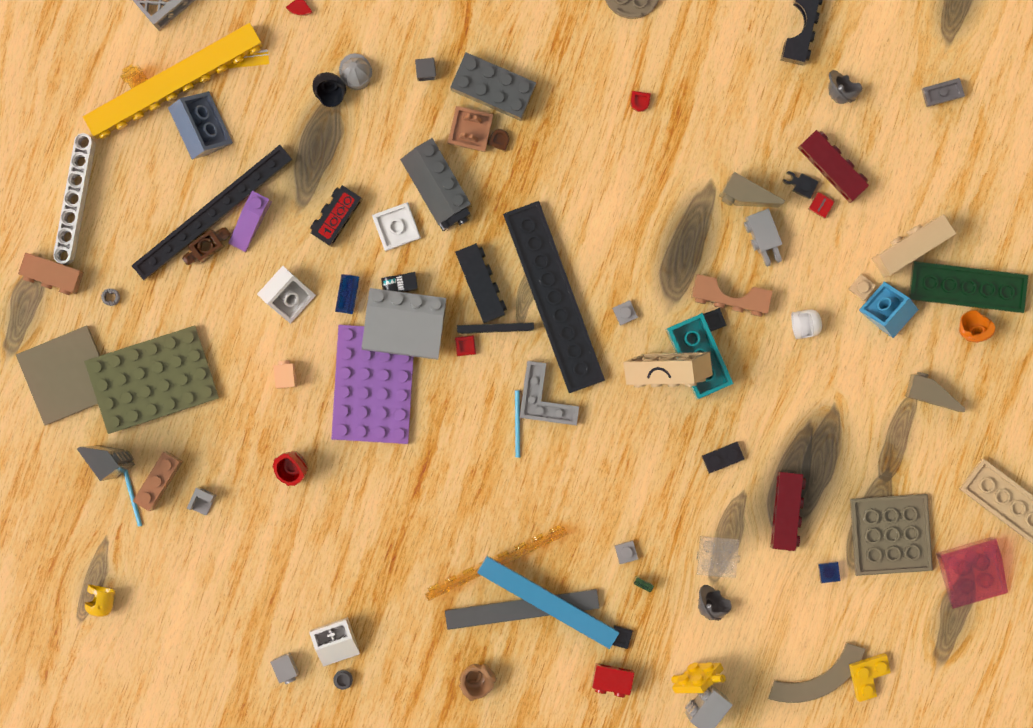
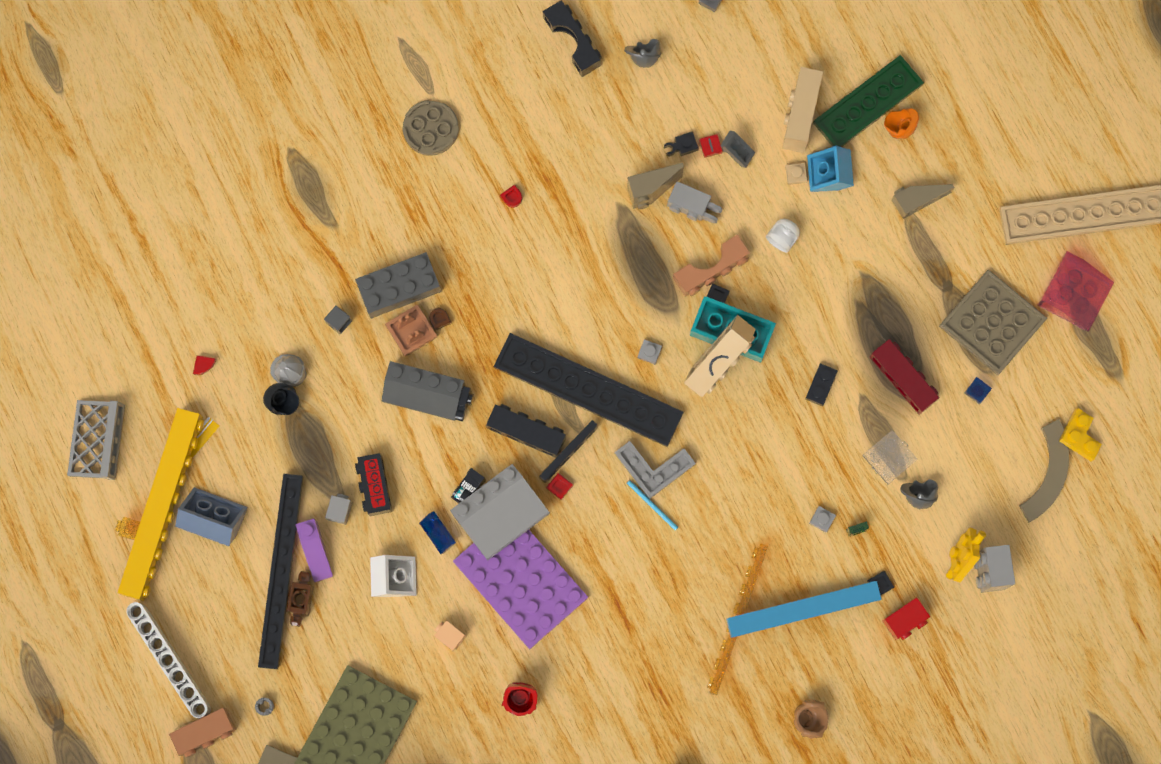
camera: 40 degrees left, 10 degrees down
white tile [372,202,421,252] -> none
dark grey tile [445,589,599,630] -> none
dark red brick [798,130,870,203] -> none
none -> light grey brick [325,494,352,525]
none -> dark grey tile [721,131,755,168]

